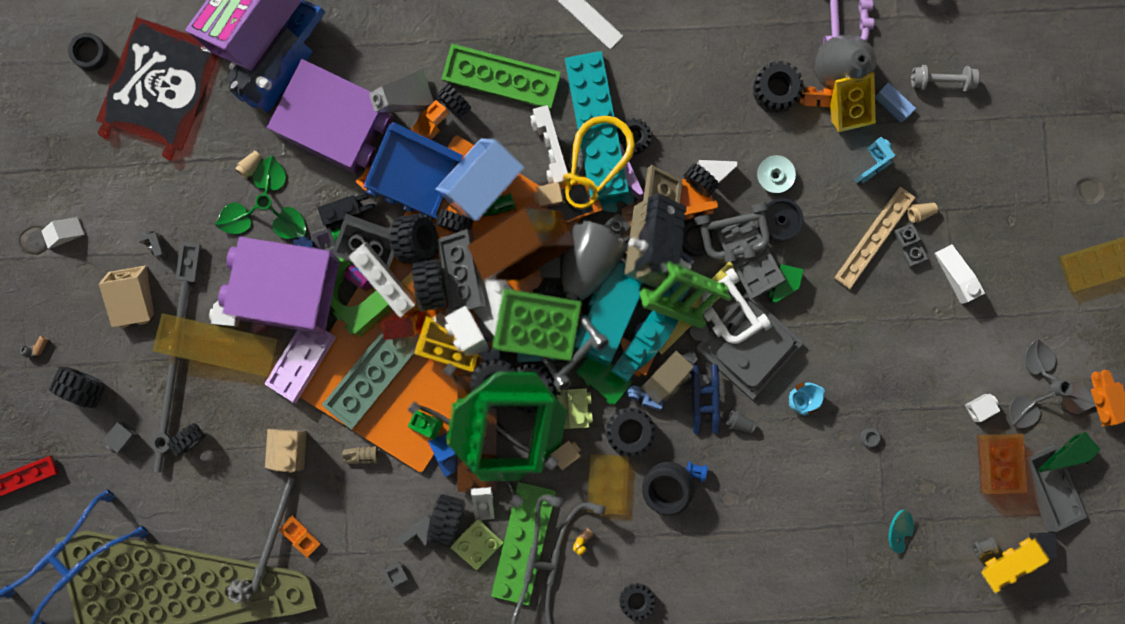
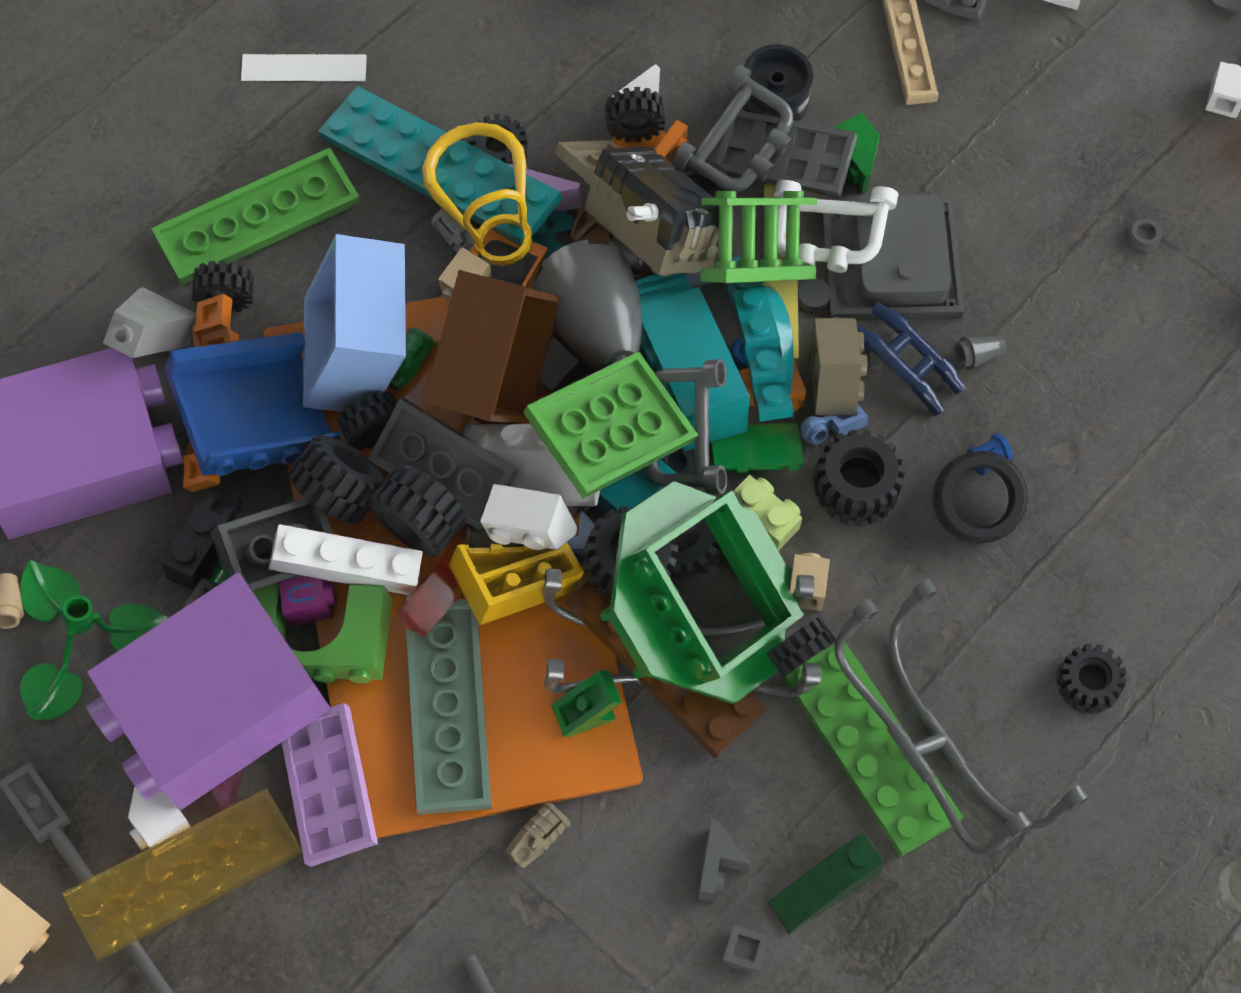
camera: 45 degrees left, 20 degrees down
tan slope [265,429,307,471] -> none
black tyre [427,494,465,548] -> none
blue slope [428,433,457,477] -> none
yellowish green hinge [450,519,504,570] -> none
white slope [471,488,495,520] -> none
white piece [530,105,568,184] -> none
arm [573,528,594,556] -> none
clear yellow plate [587,454,629,515] -> none
light aqua dish [757,155,796,193] -> none
medium azure hair [789,382,825,416] -> none
none -> black tyre [766,616,836,677]
none -> dark green slope [768,832,885,934]

